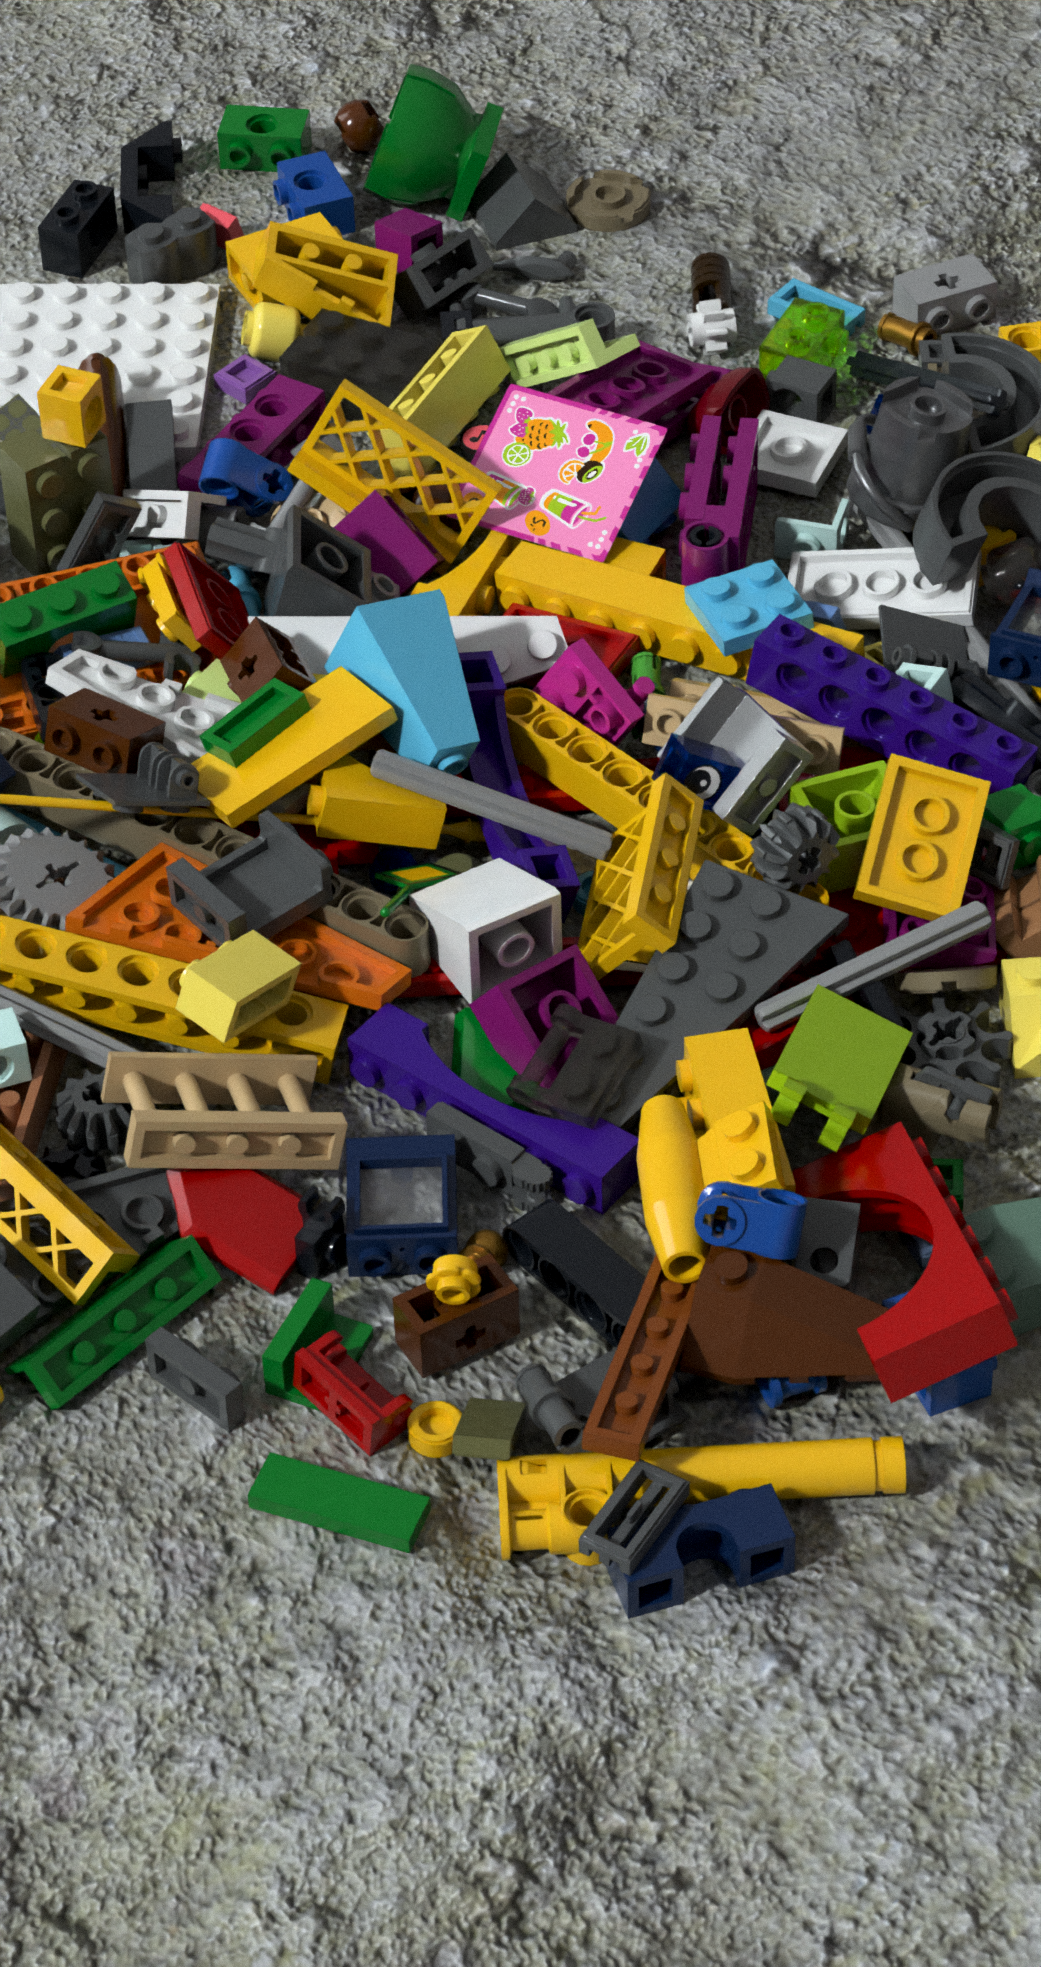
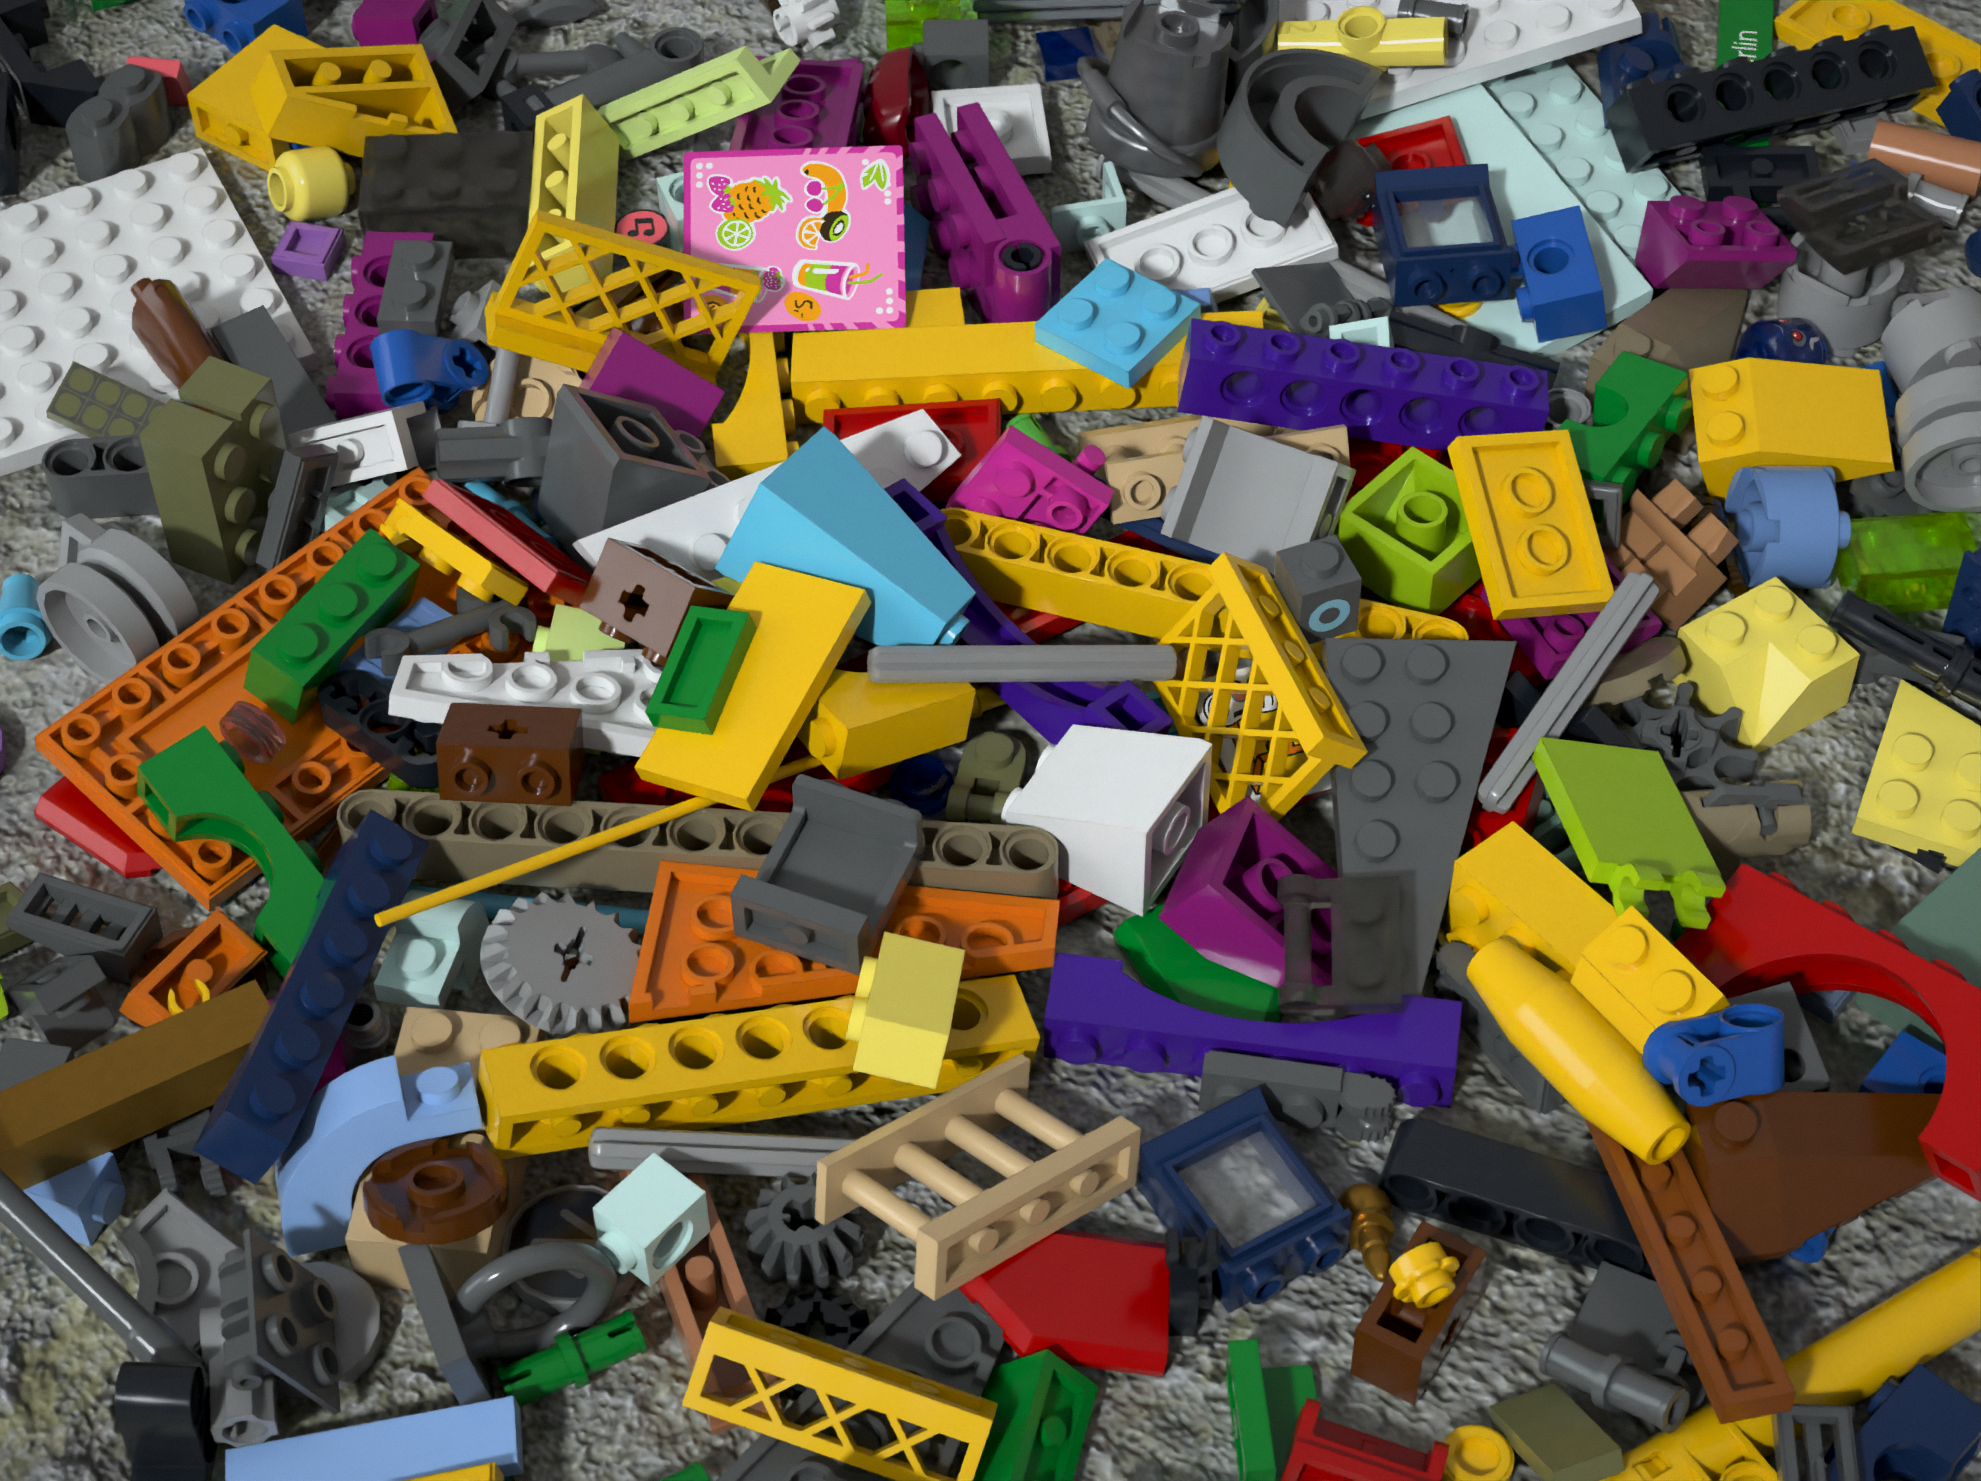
camera: 30 degrees left, 5 degrees up
yellow brick [37,365,106,448] -> none
dark grey hinge [76,742,210,814] -> none
piece [375,862,461,918] -> none
clear blue brick [651,733,741,812] -> none
dark grey gear [750,802,840,894] -> none
none -> dark grey plate [377,240,455,337]
none -> dark grey brick [1274,534,1362,644]

